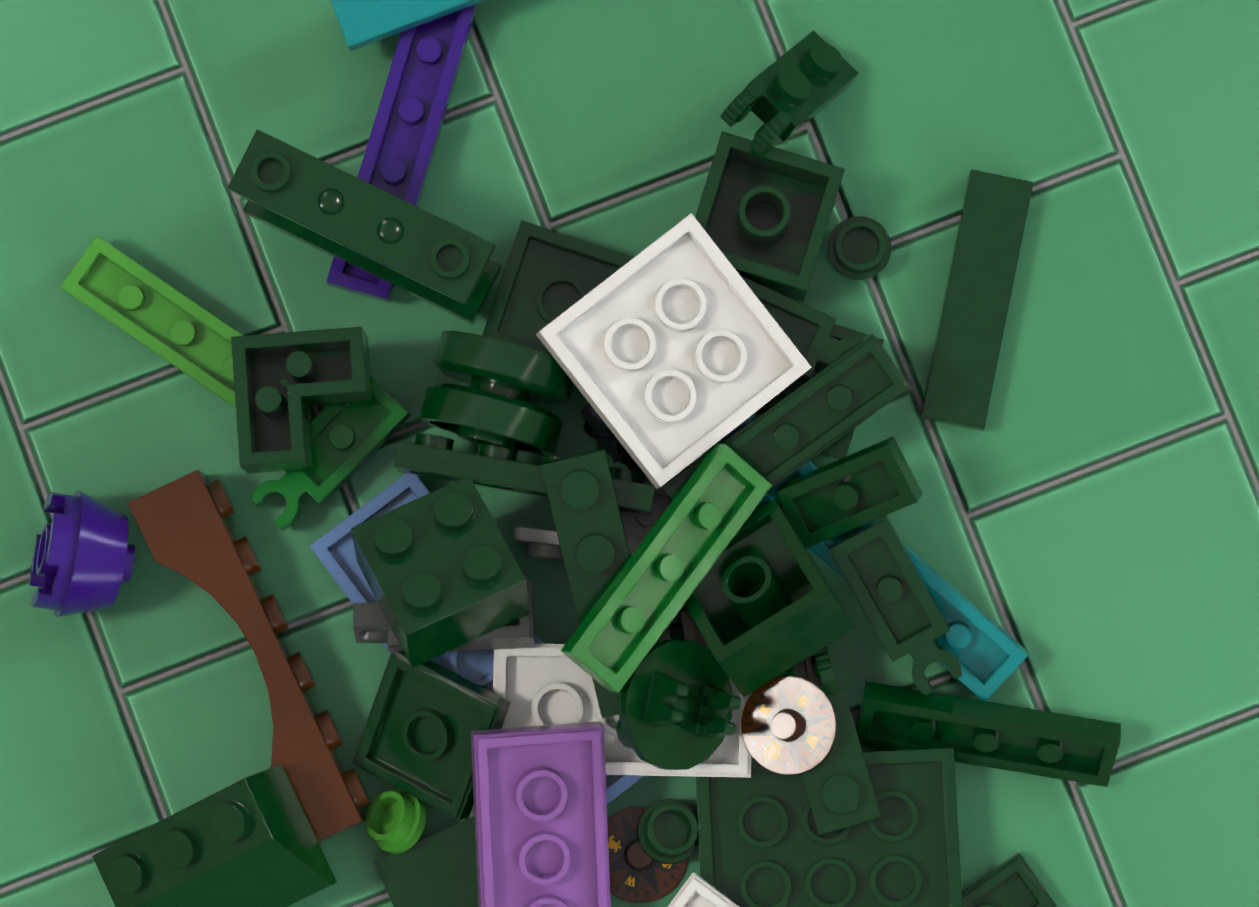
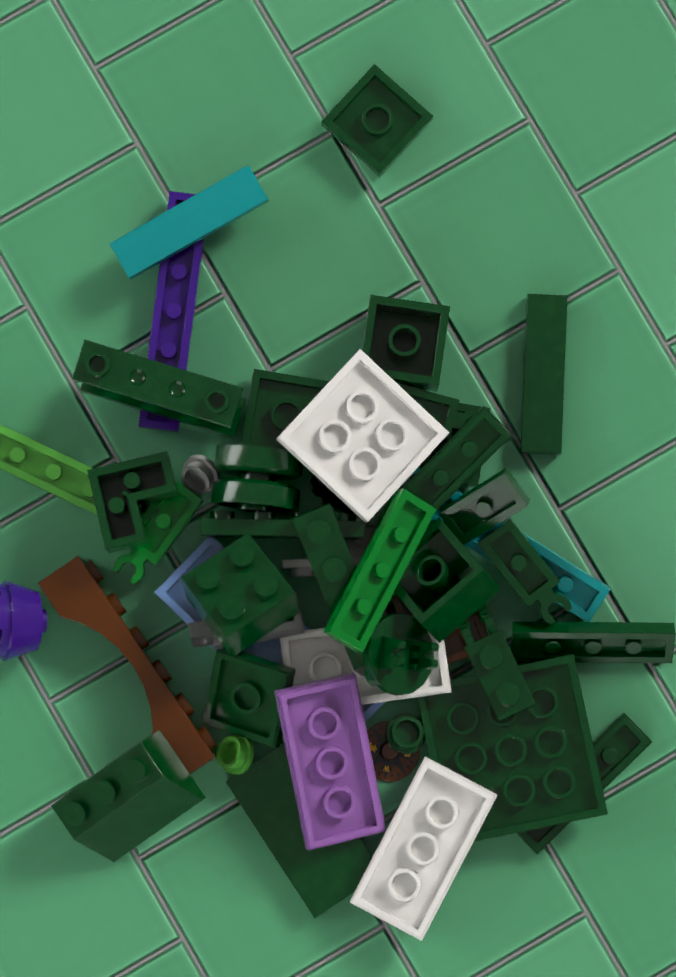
camera: 15 degrees left, 0 degrees up
dark green hinge [720,30,859,154] -> none
piece [741,676,837,774] -> none
dark green plate [828,216,891,280] -> none
none -> light grey plate [181,455,221,494]

